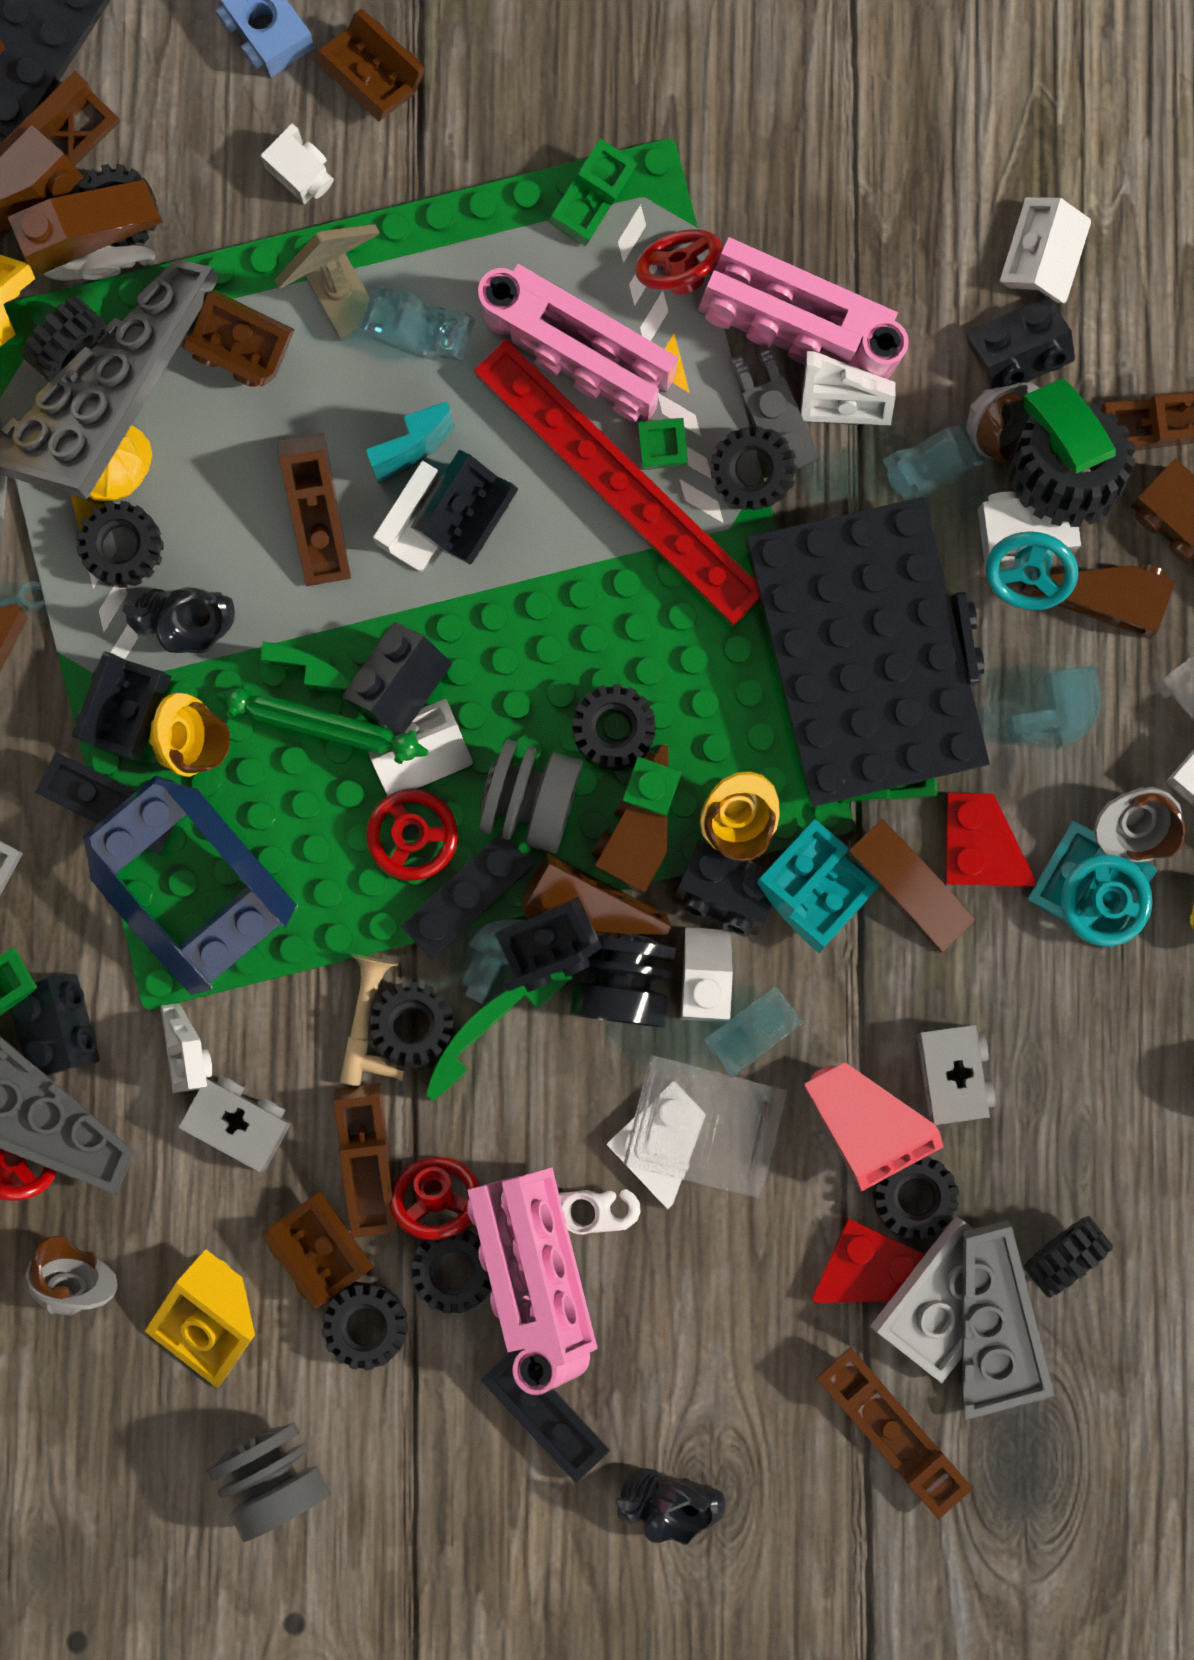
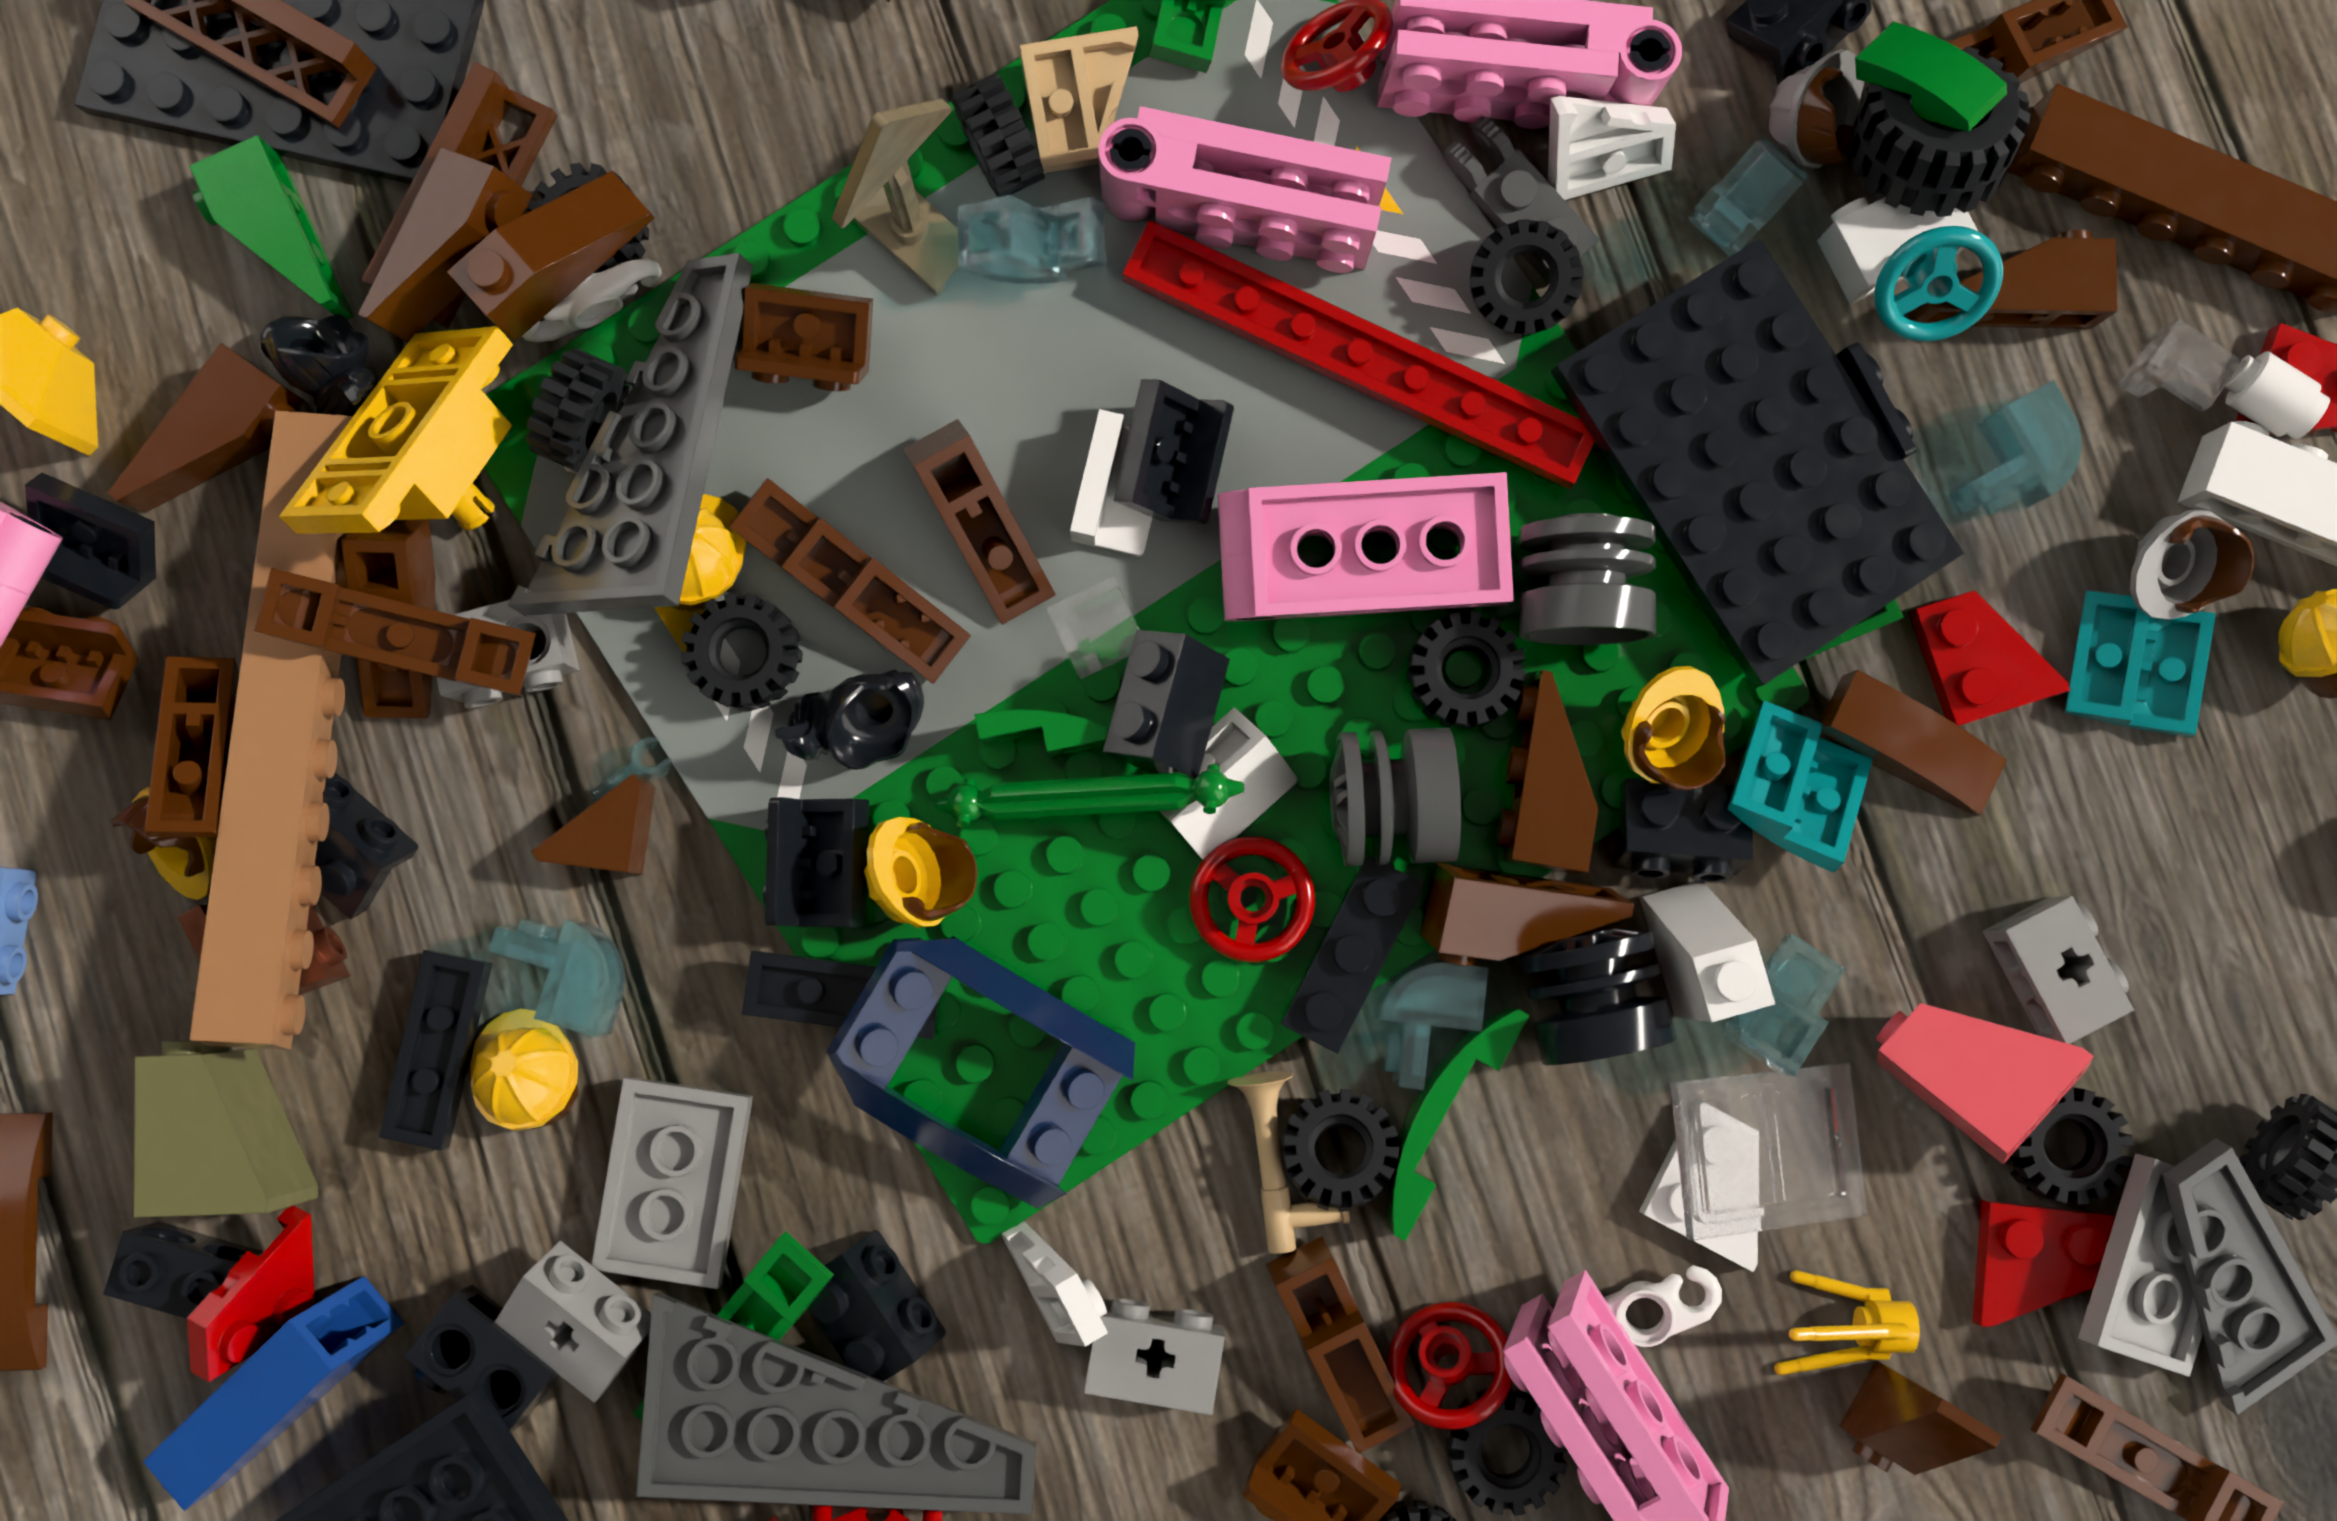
camera: 20 degrees left, 0 degrees up
white brick [261,124,334,205] -> none
teal slope [366,401,454,484] -> none
black bracket [495,897,602,992] -> none
green plate [622,757,682,817] -> none
green plate [638,418,688,470] -> none
teal piece [1061,854,1152,947] -> none
none -> reddish brown slope [728,478,971,684]
none -> black tyre [950,73,1045,200]
none -> tan wing [1020,26,1138,173]
none -> clear panel [1046,577,1139,679]
none -> bright pink hinge [1217,472,1514,621]
none -> dark grey wheel [1519,513,1656,645]
none -> yellow plant [1774,1270,1920,1375]
none -> reddish brown slope [1839,1360,2003,1475]

